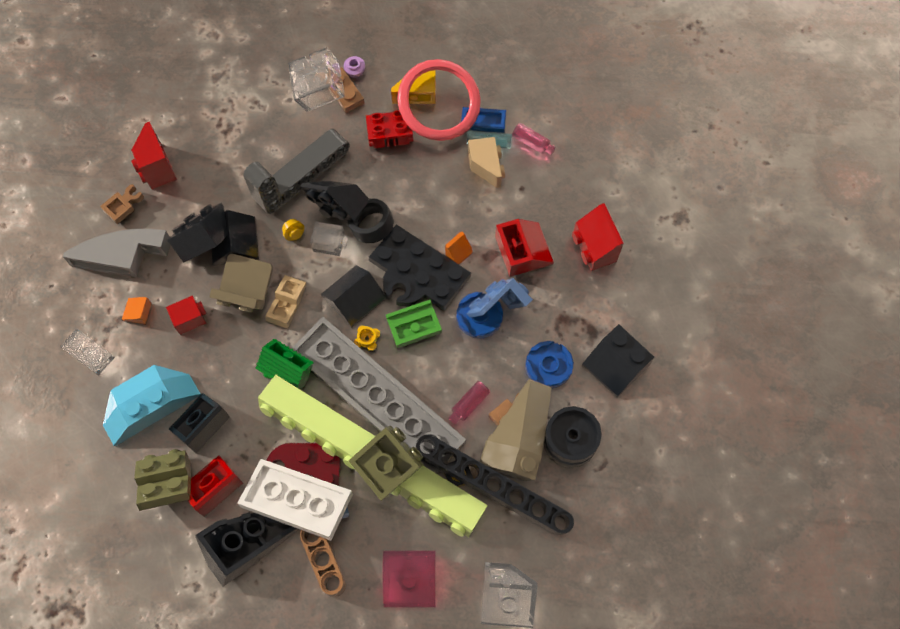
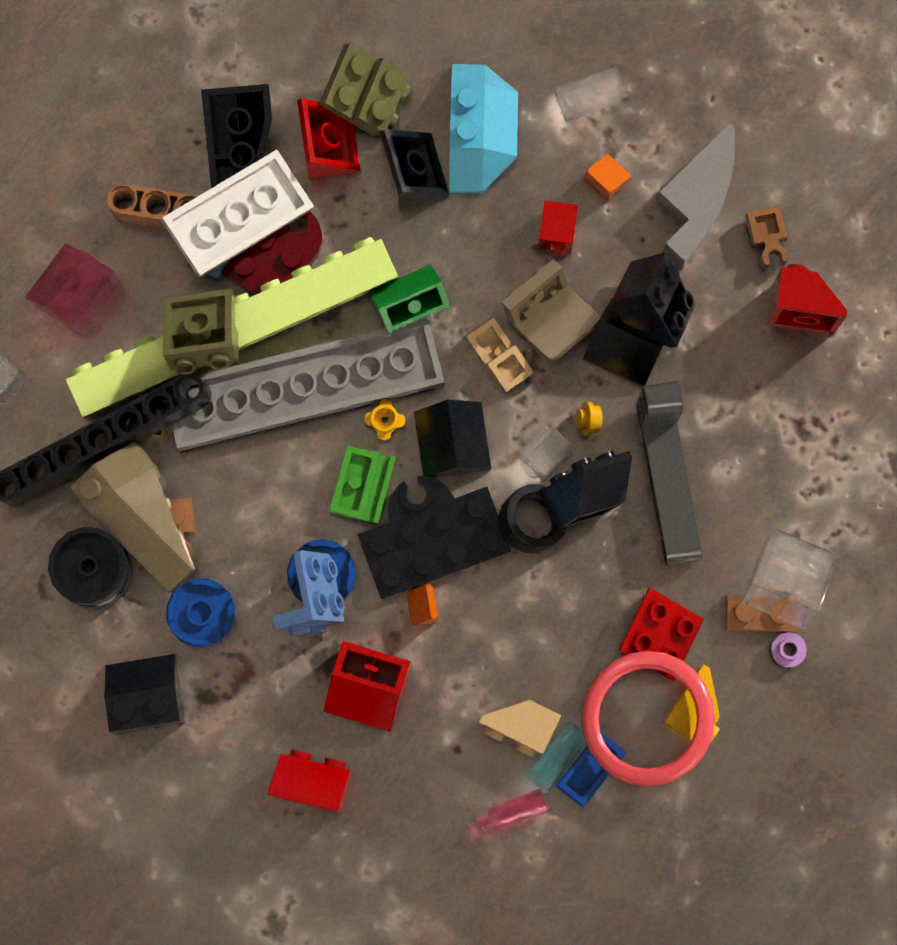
camera: 125 degrees right, 10 degrees up
clear pink cylinder [448,381,490,425] -> none

